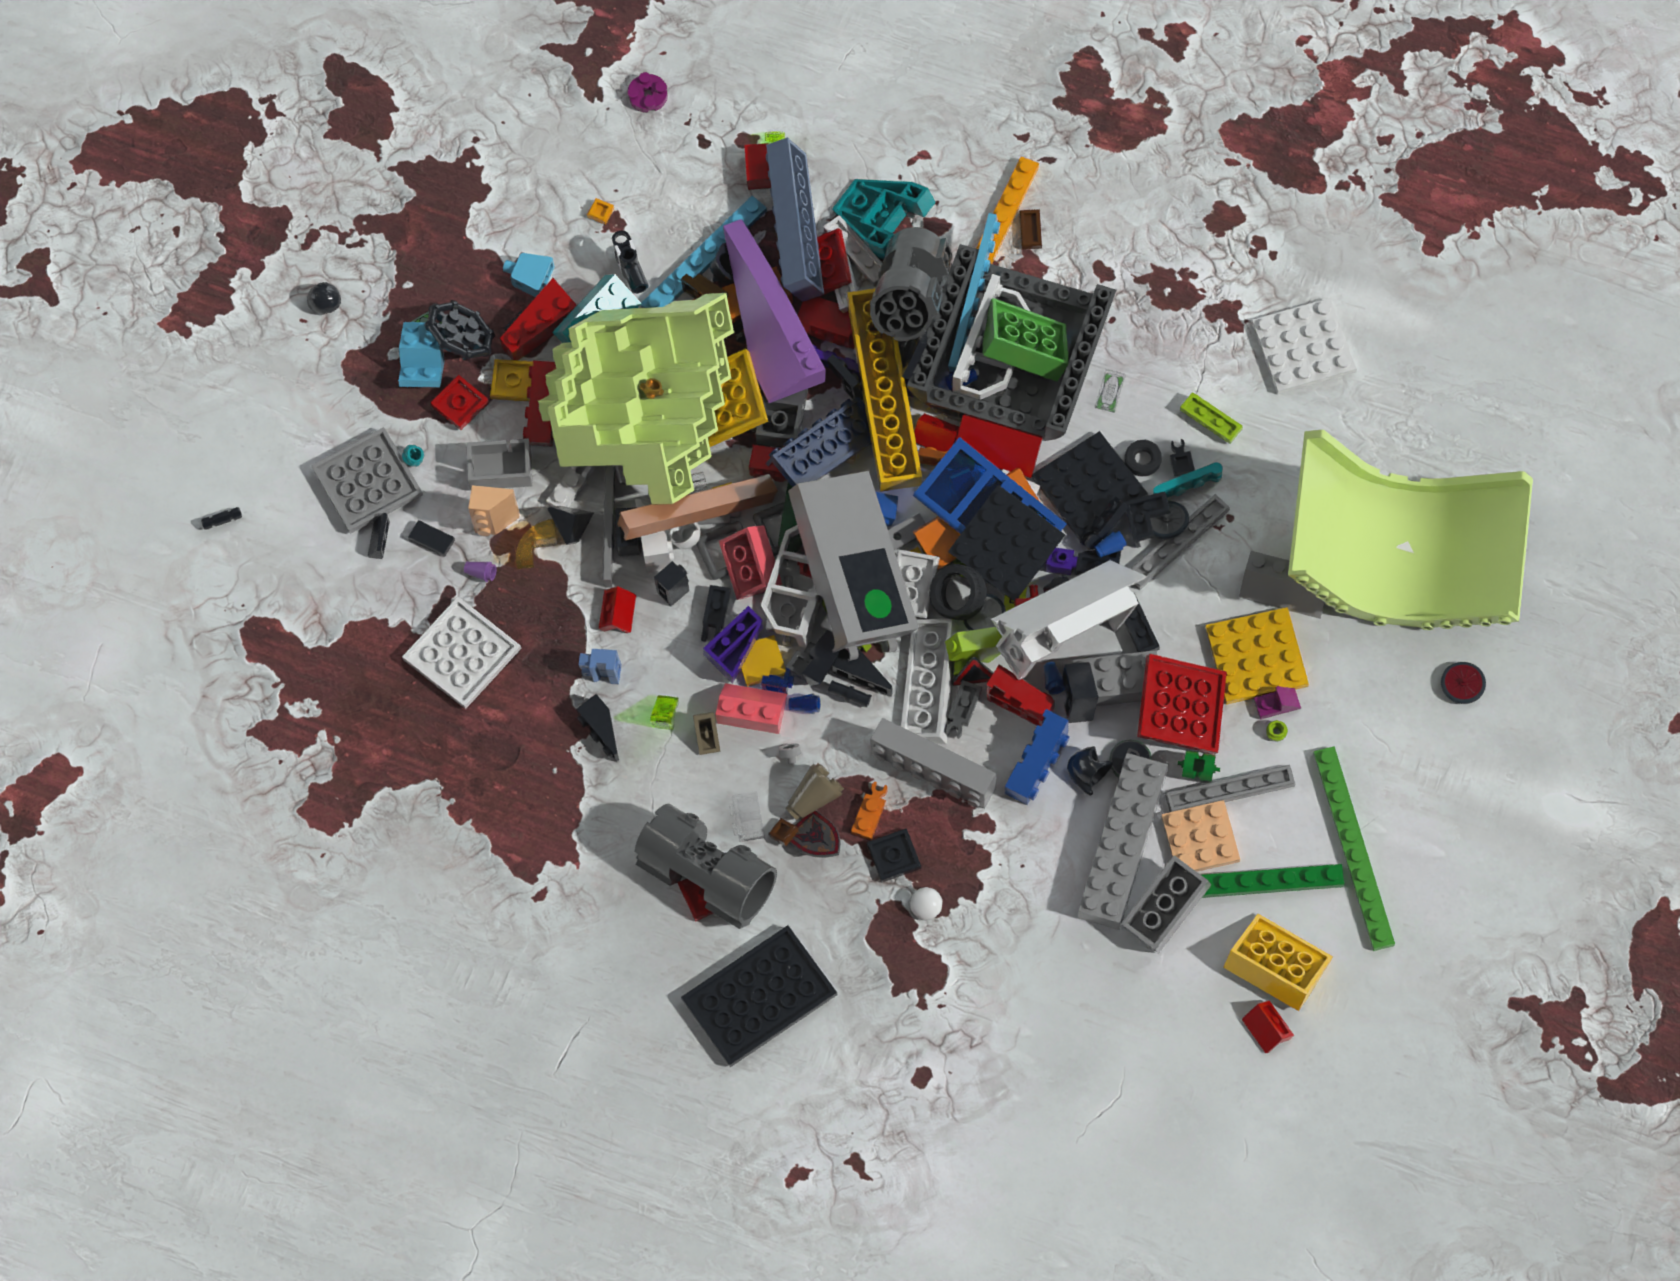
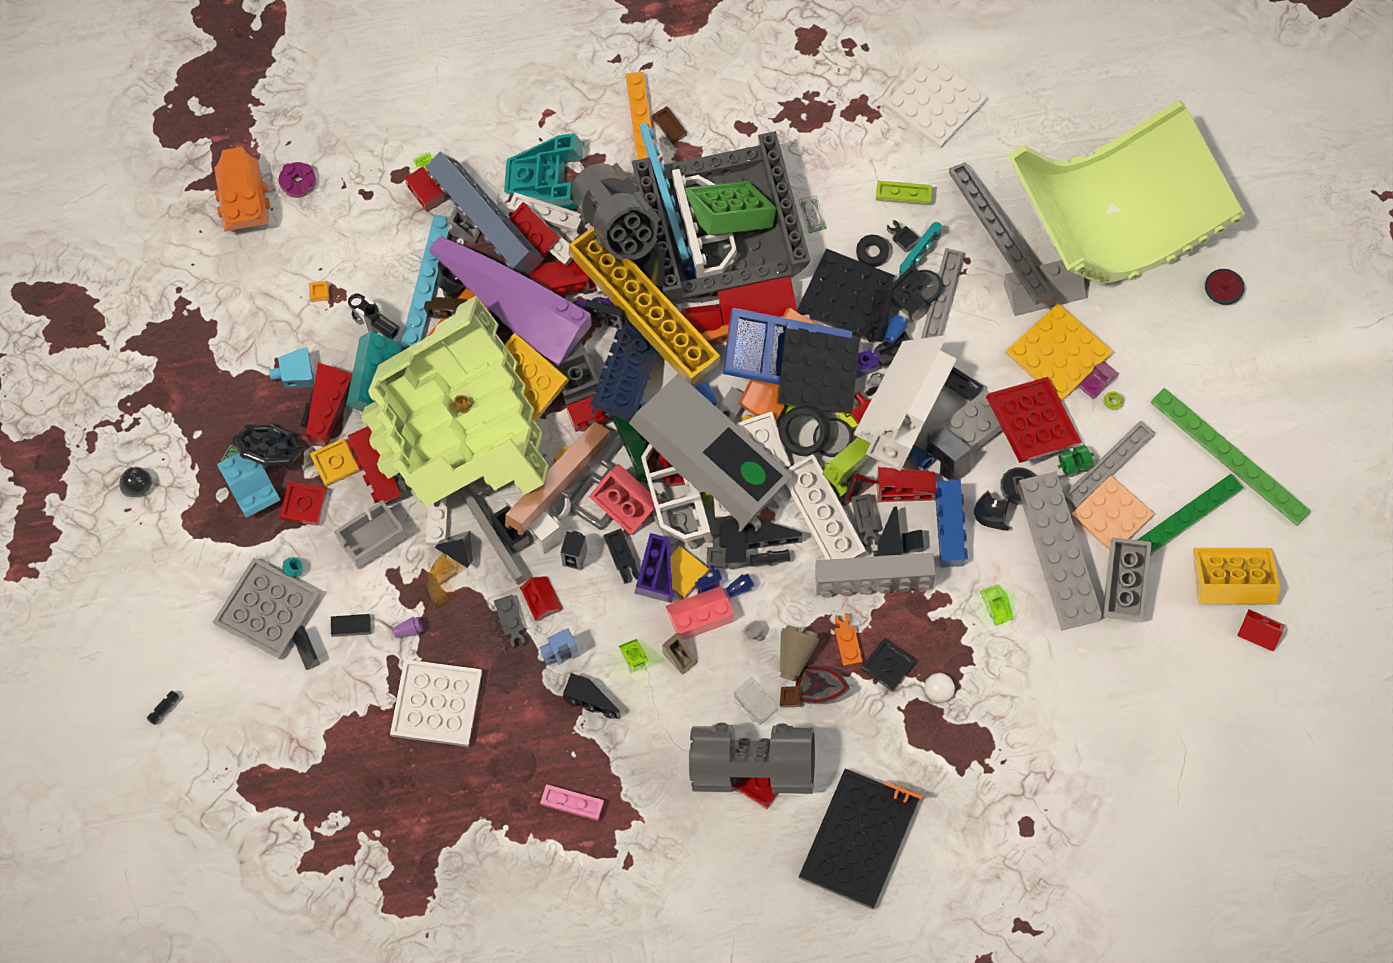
camera: 35 degrees left, 0 degrees up
light nougat slope [468,485,520,536] -> none
none -> orange slope [214,147,271,232]
none -> light grey slope [447,207,481,243]
none -> dark grey plate [494,595,525,649]
none -> bright pink plate [540,784,604,821]
none -> black slope [873,506,902,557]
none -> orange piece [883,781,924,803]
none -> black slope [902,530,924,553]
none -> dark grey plate [949,162,1053,305]
none -> clear neon green slope [980,584,1014,626]

